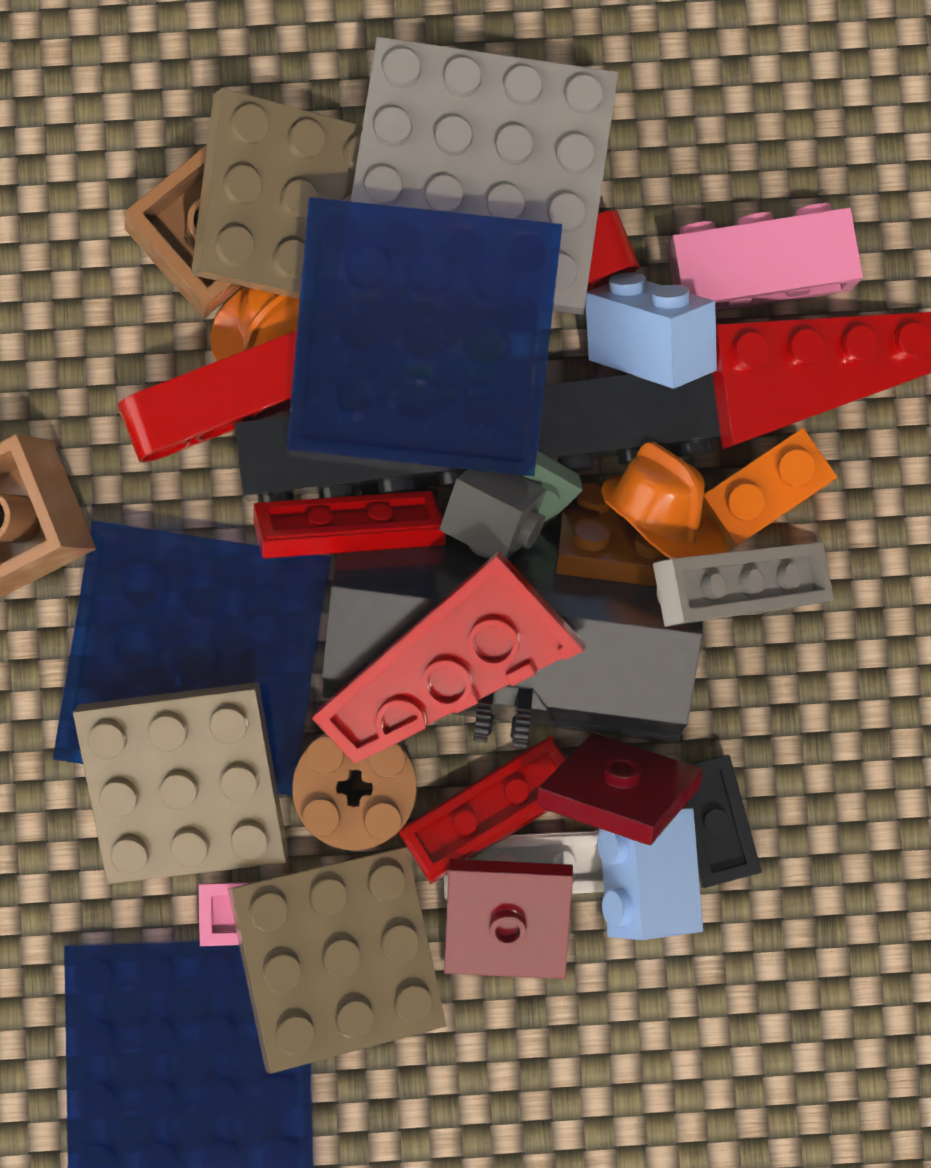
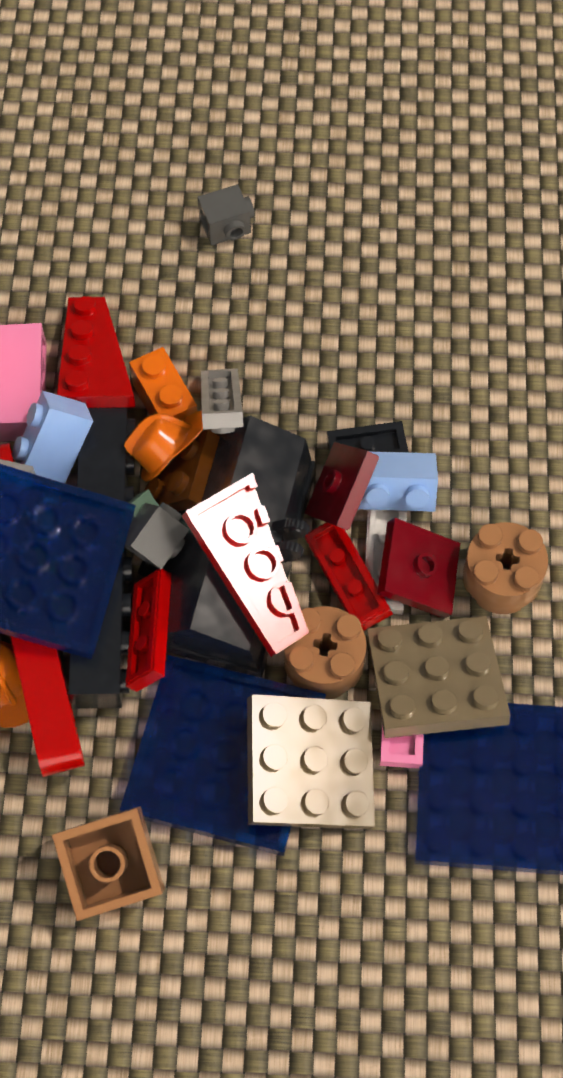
camera: 80 degrees left, 20 degrees down
none -> medium nougat brick [463,522,548,614]

